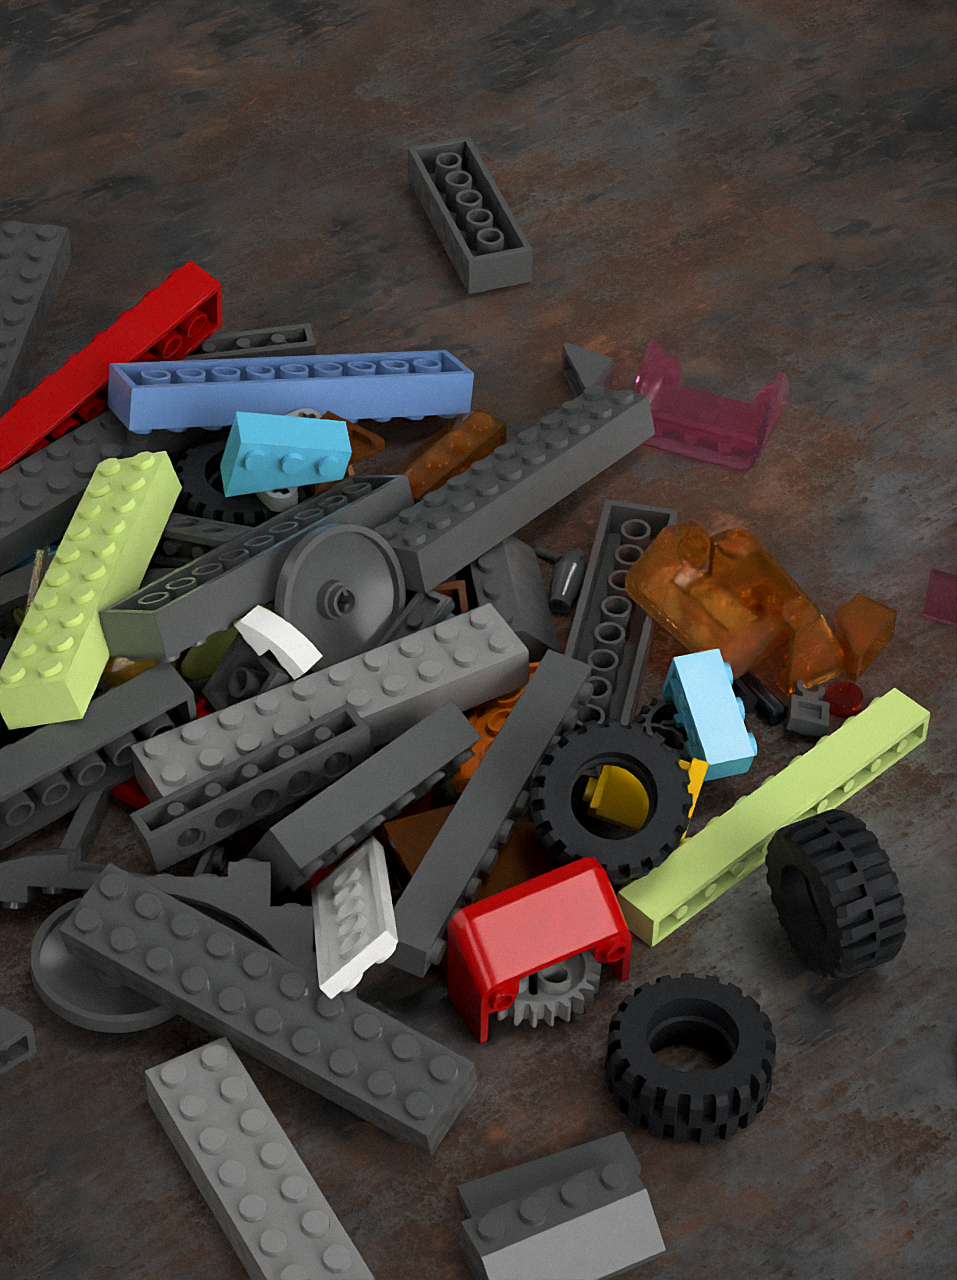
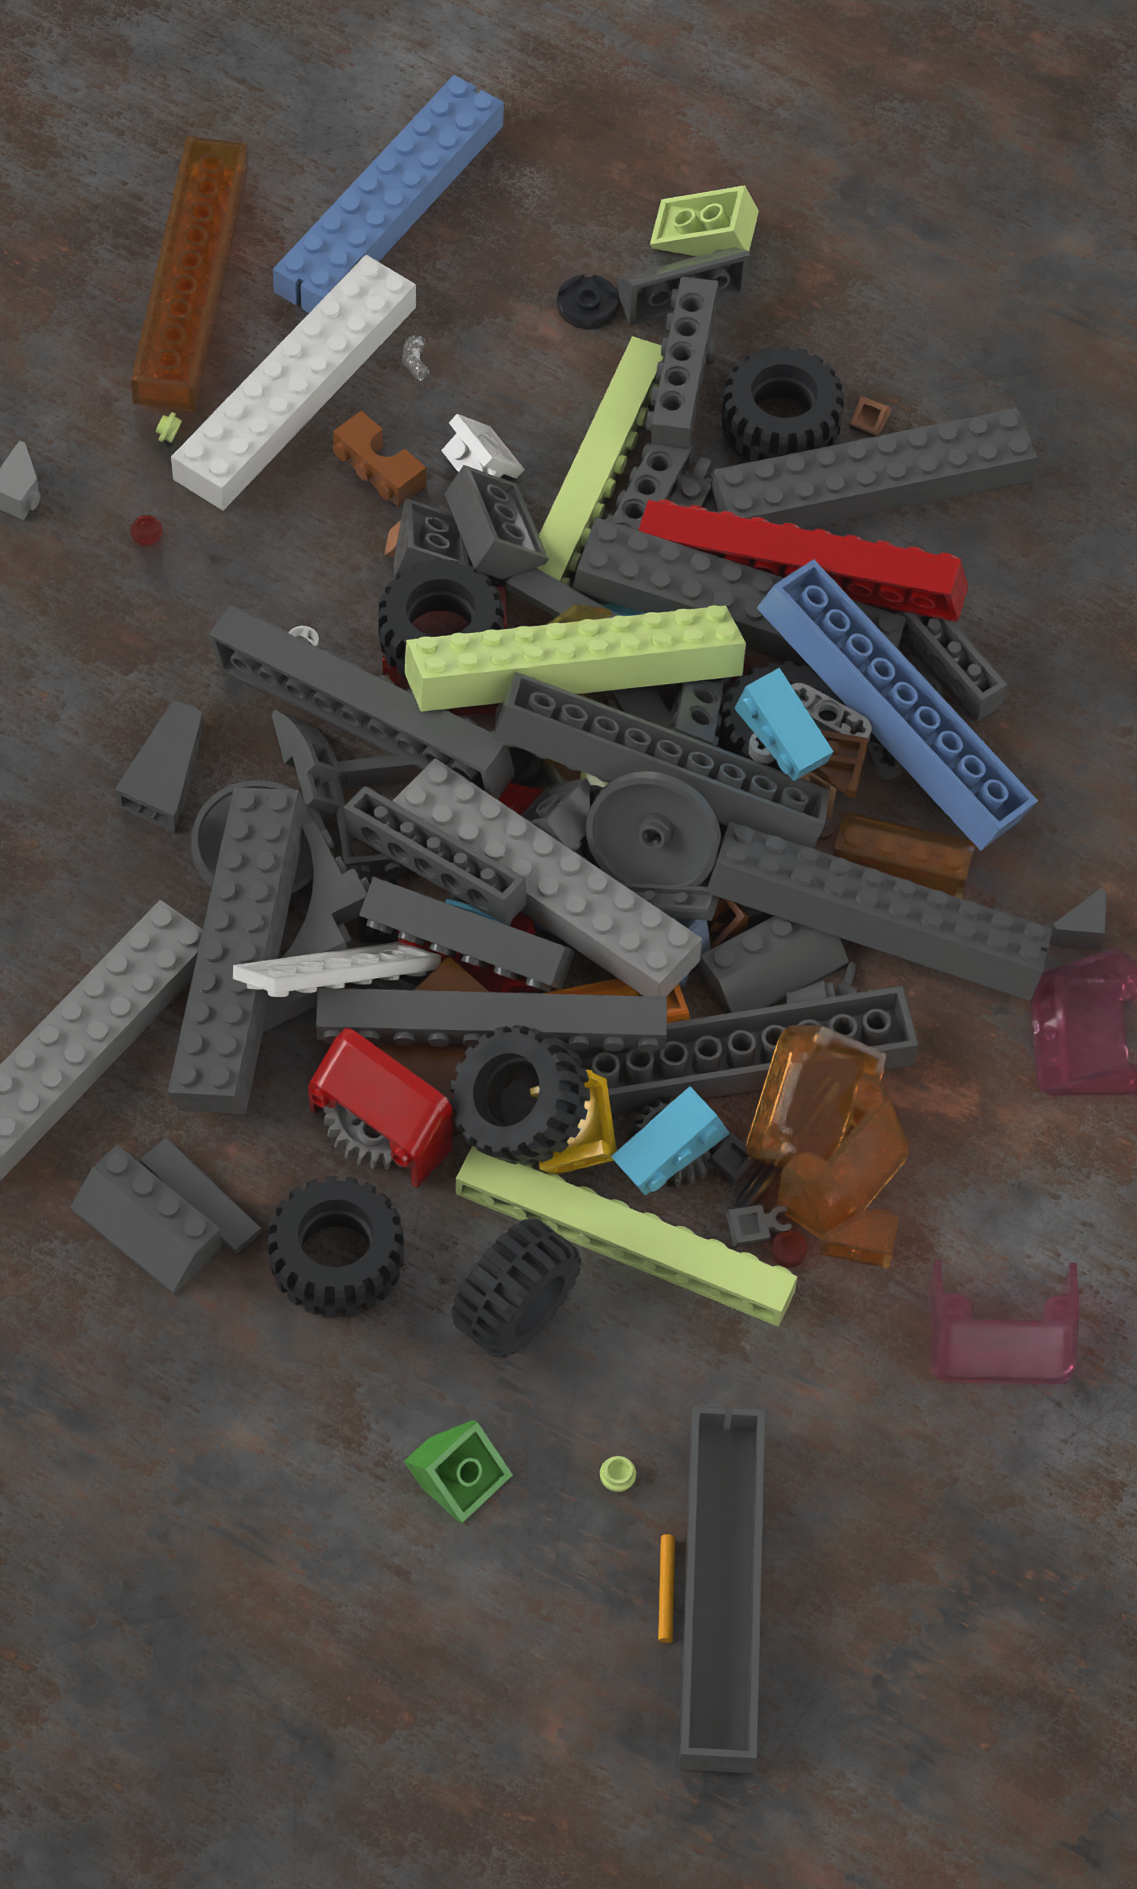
camera: 65 degrees right, 15 degrees up
white slope [234,605,323,680] -> none

